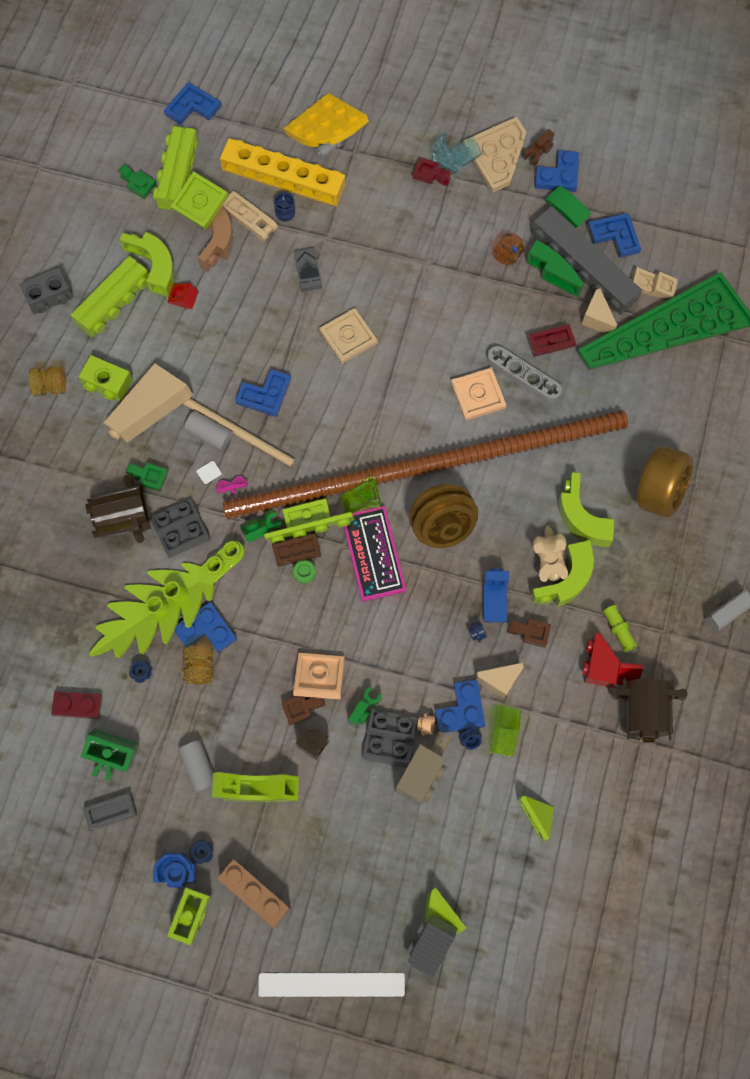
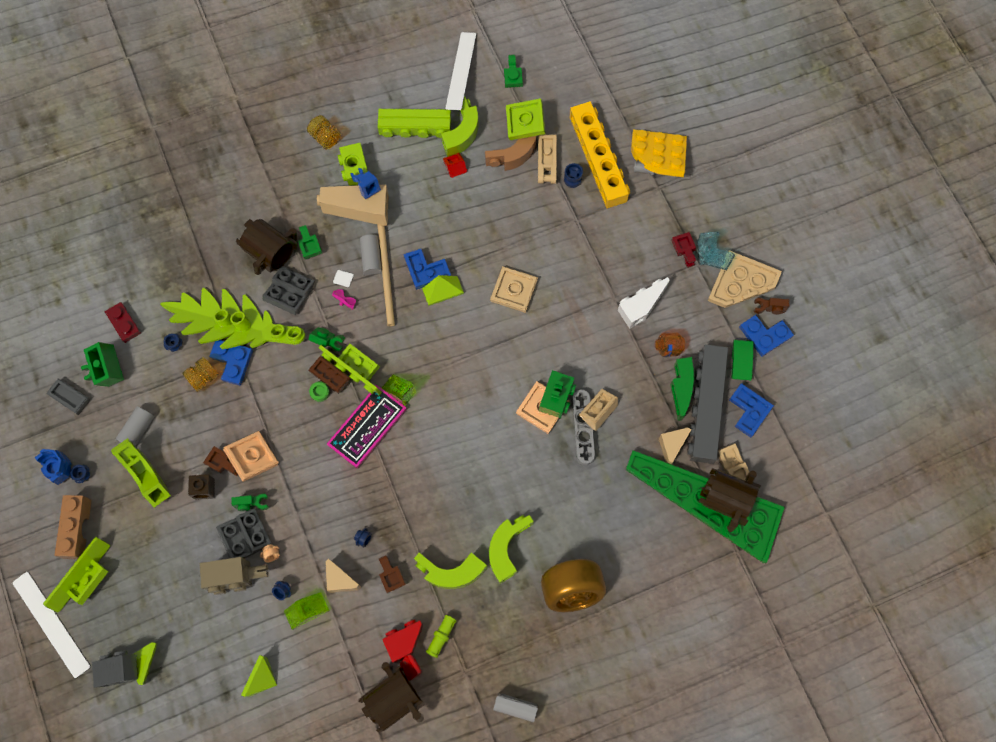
camera: 55 degrees right, 0 degrees up
dark grey brick [19,267,73,315] -> none
lime brick [153,126,198,211] -> none
blue plate [164,82,222,125] -> none
lime brick [167,888,212,945] -> none
dark orange piece [223,410,628,520] -> none
dark grey tile [294,248,322,292] -> none
pearl gold wheel [409,483,478,548] -> none
blue plate [435,680,486,733] -> none
blue bracket [484,568,509,623] -> none
dark red plate [528,324,576,357] -> none
tan animal [533,525,568,582] -> none
none -> lime bracket [43,537,110,613]
none -> blue piece [351,168,381,199]
none -> lime slope [422,275,464,306]
none -> white sticker [445,32,476,110]
none -> green brick [539,370,576,418]
none -> tan slope [579,389,618,431]
none -> white slope [618,277,670,329]
none -> dark brown container [698,468,761,532]

